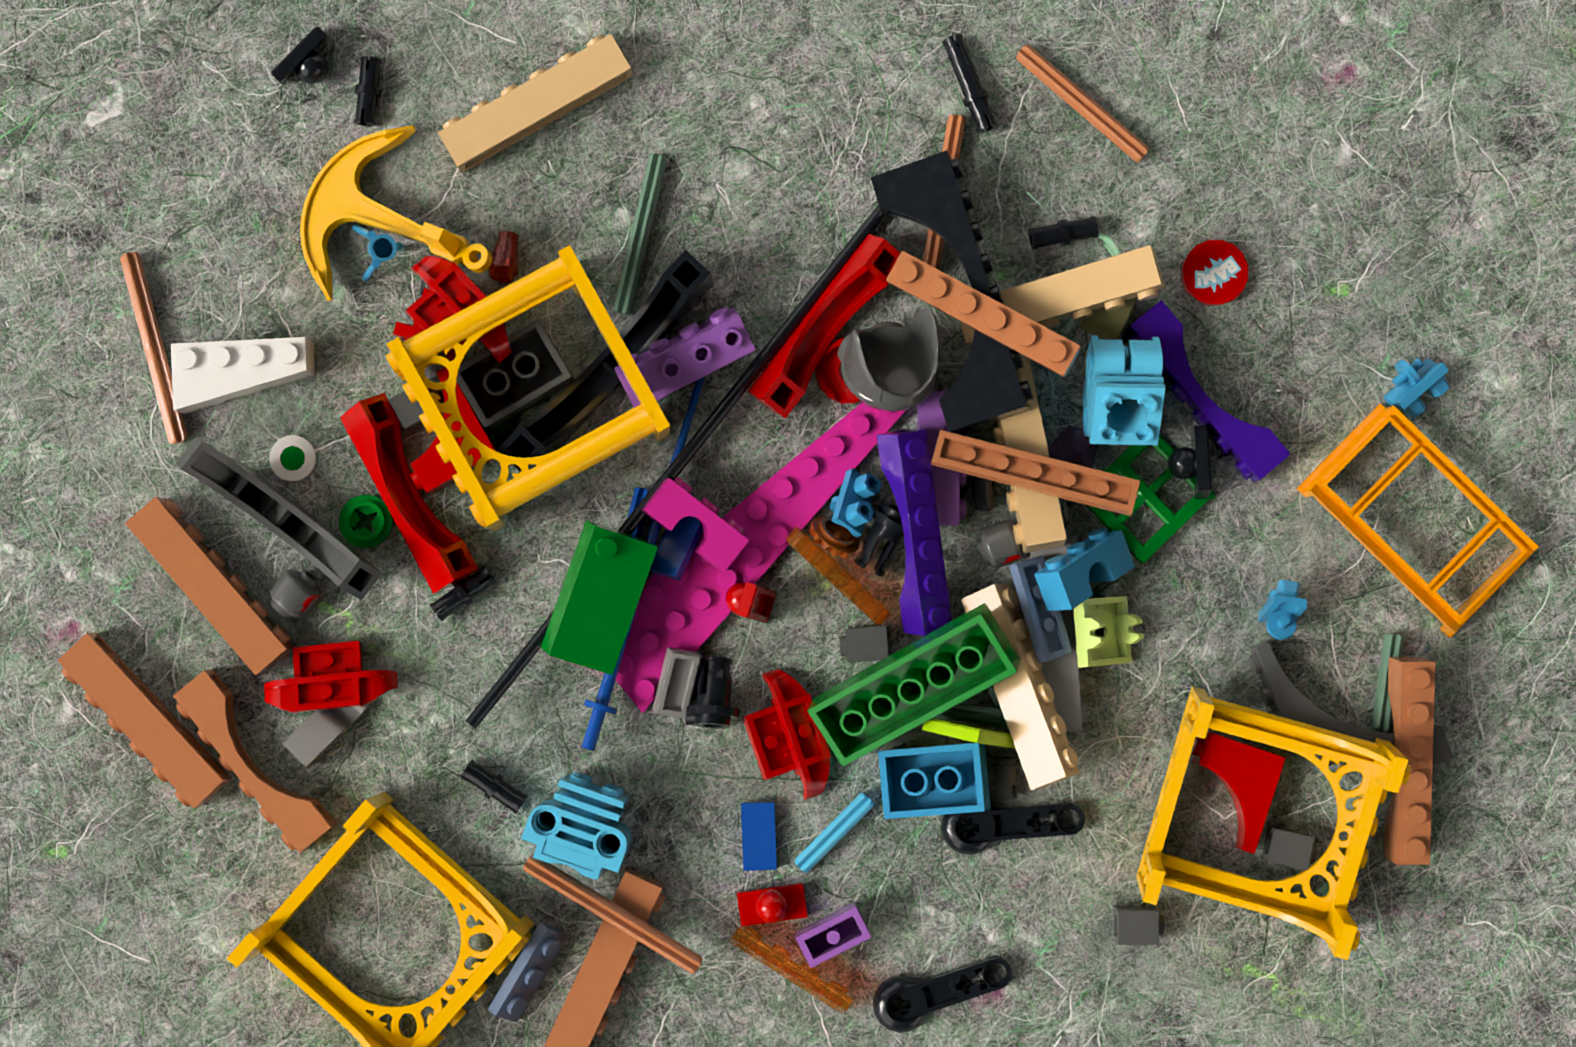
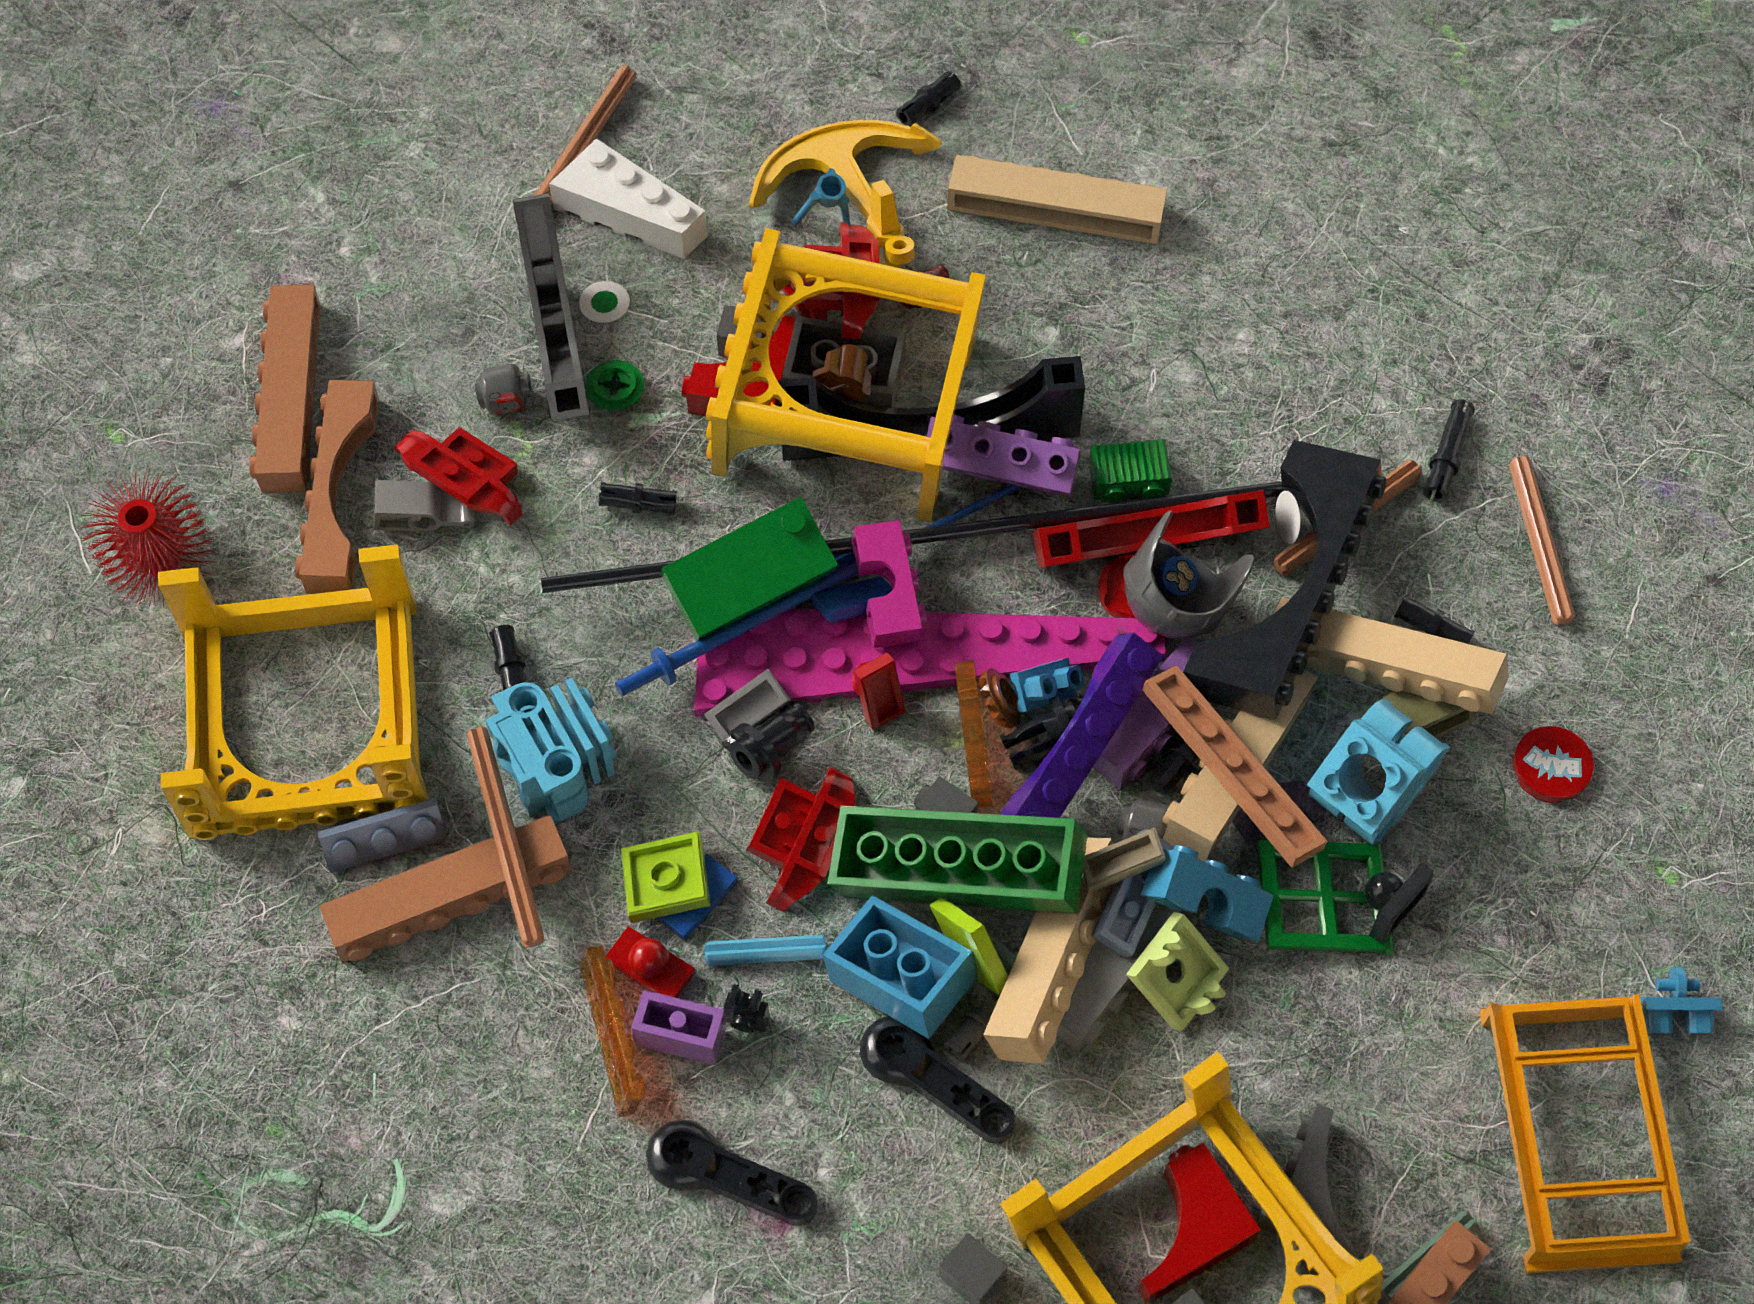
camera: 40 degrees right, 25 degrees down
nougat brick [125,497,293,676] -> none
black tile [271,27,329,85] -> none
red arch [339,393,478,594] -> none
sand green axle [614,153,667,315] -> none
nougat plate [886,251,1082,378] -> none
dark purple arch [1126,300,1291,482] -> none
dark azure hips [1258,580,1307,640] -> none
none -> red piece [80,468,217,609]
none -> lime tile [621,831,711,923]
none -> black plate [724,984,770,1033]
none -> reddish brown piece [812,344,871,401]
none -> dark tan tile [1083,827,1166,891]
none -> green brick [1089,439,1172,503]
none -> tile [1157,557,1198,596]
none -> white sticker [1275,491,1300,544]

